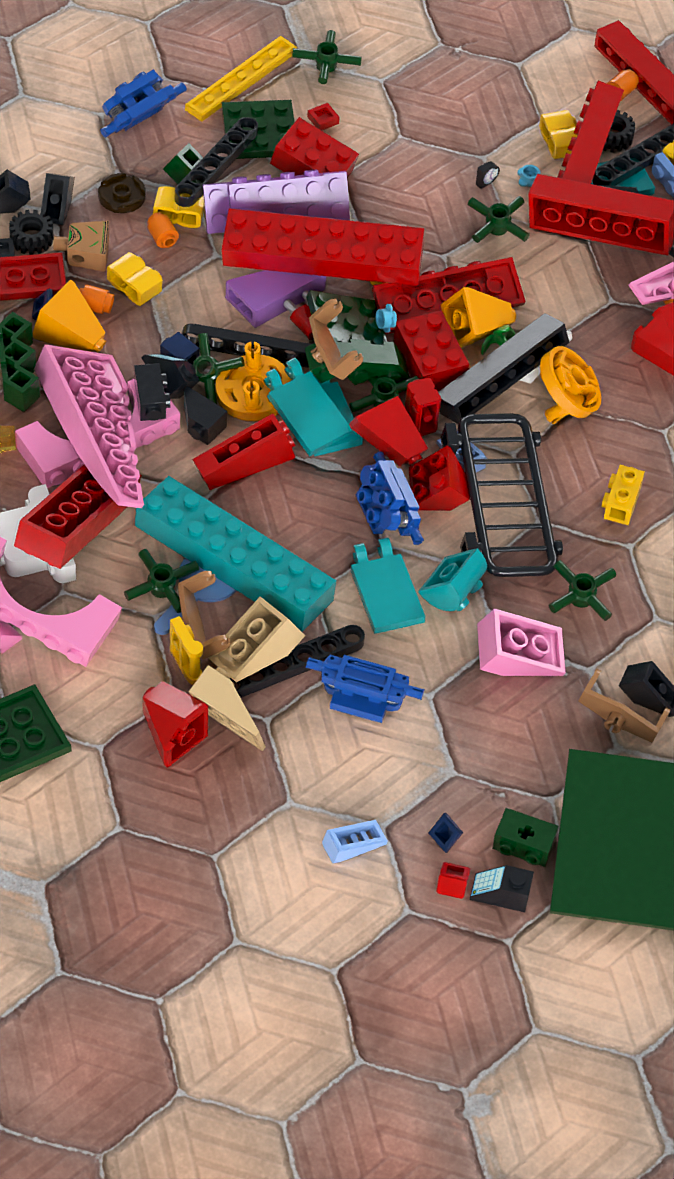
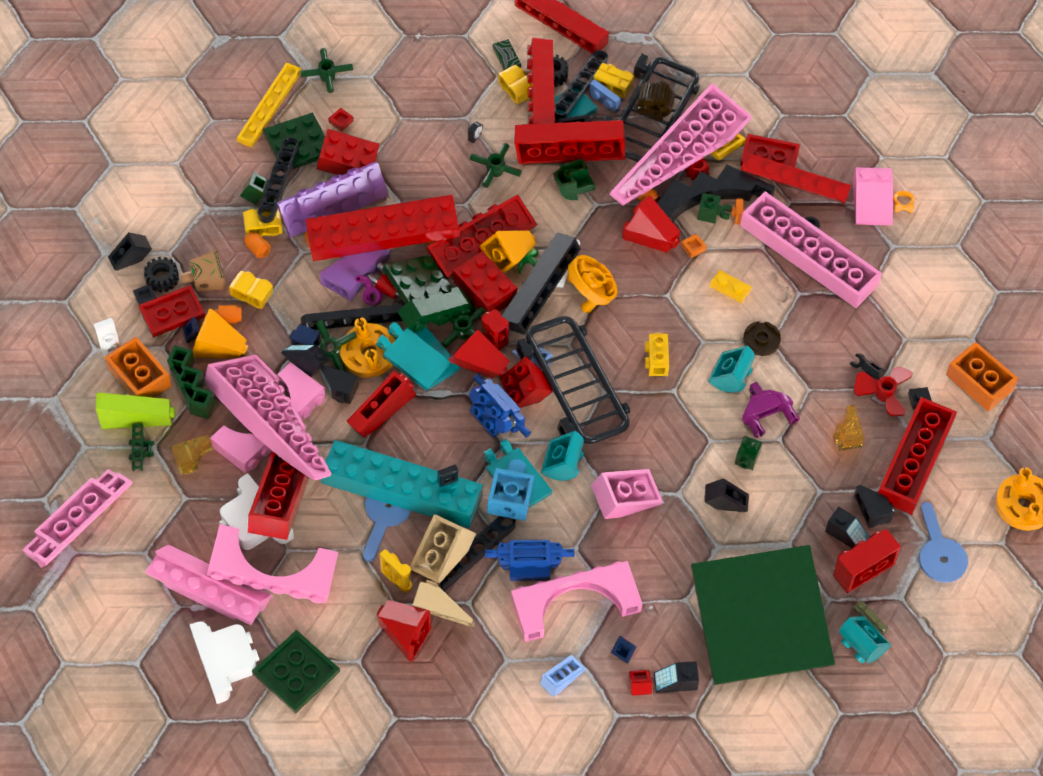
camera: 15 degrees left, 5 degrees up
black slope [41,173,75,225] -> none
dark brown tile [98,173,146,214] -> none
blue piece [100,69,187,138] -> none
dark green bar [124,549,199,613] -> none
black brick [134,363,170,421] -> none
medium nougat piece [178,571,231,660] -> none
medium nougat piece [309,299,363,380] -> none
medium azure plate [375,304,397,333] -> none
dark green brick [492,808,559,867] -> none
medium azure plate [517,165,541,187] -> none
dark green bar [549,560,616,621] -> none
medium nougat piece [578,669,670,743] -> none
orange brick [607,69,639,101] -> none
none -> magenta plate [355,275,383,306]
none -> black tile [437,464,458,487]
none -> dark azure brick [487,459,535,521]
none -> tile [492,39,521,70]
none -> bright pink arch [511,561,642,642]
none -> dark green brick [553,159,595,201]

